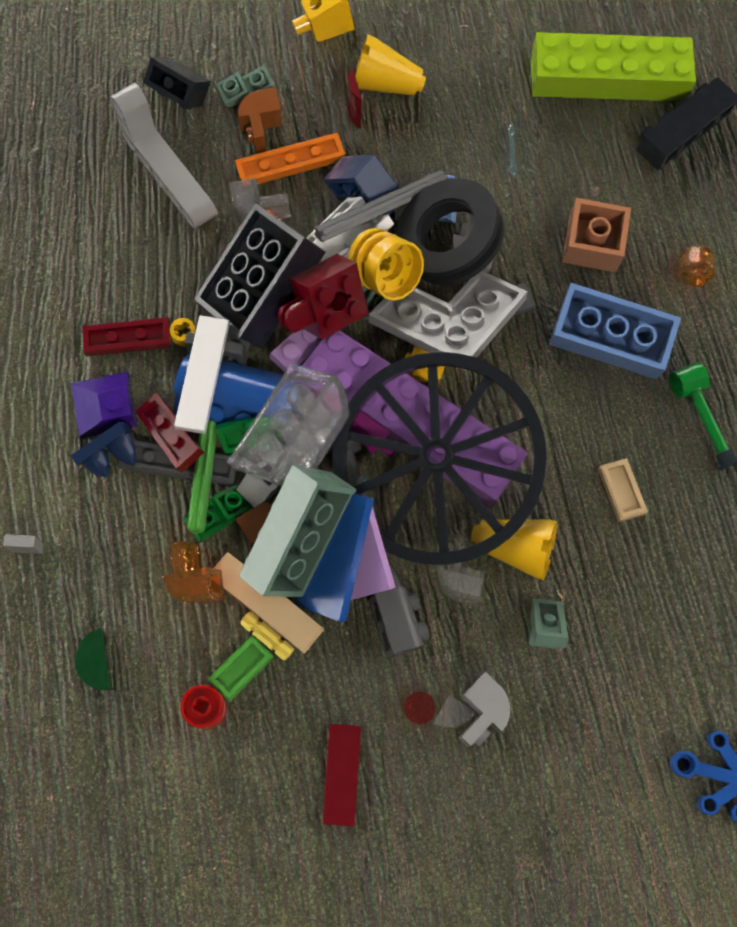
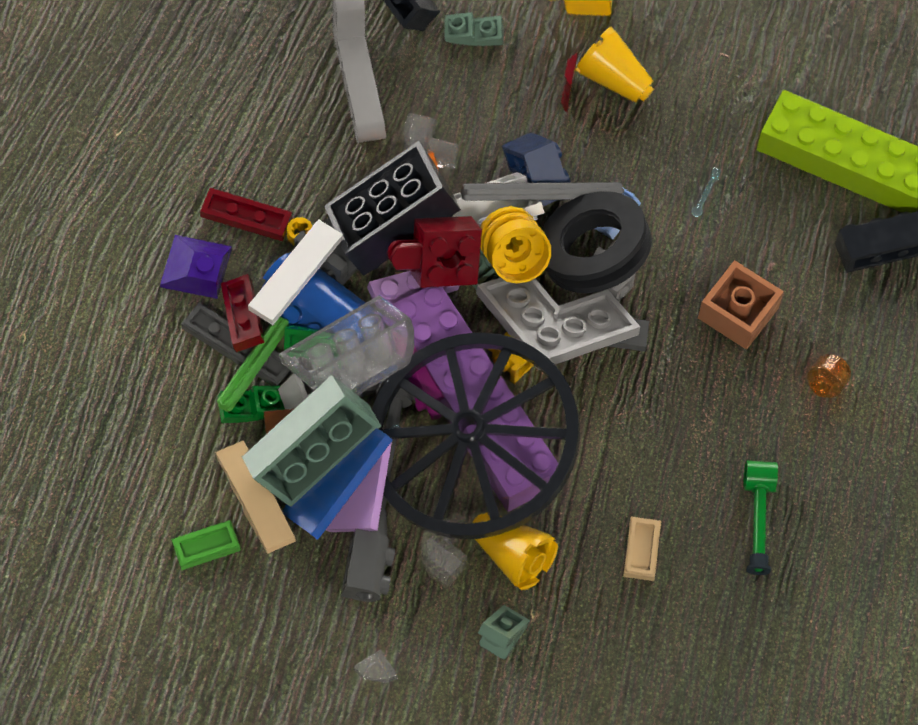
camera: 25 degrees right, 10 degrees down
light grey tile [3,534,44,554] -> none
dark blue tile [70,422,136,477] -> none
dark green tile [75,628,113,691] -> none
clear orange brick [163,541,224,604] -> none
red wheel [180,685,228,730] -> none
orange plate [235,132,346,188] -> none
dark orange brick [238,87,282,153] -> none
light yellow axle [240,611,294,661] -> none
dark red tile [322,724,361,826] -> none
clear red tile [404,692,436,724] -> none
light grey brick [459,672,510,747] -> none
medium blue brick [549,283,681,379] -> none

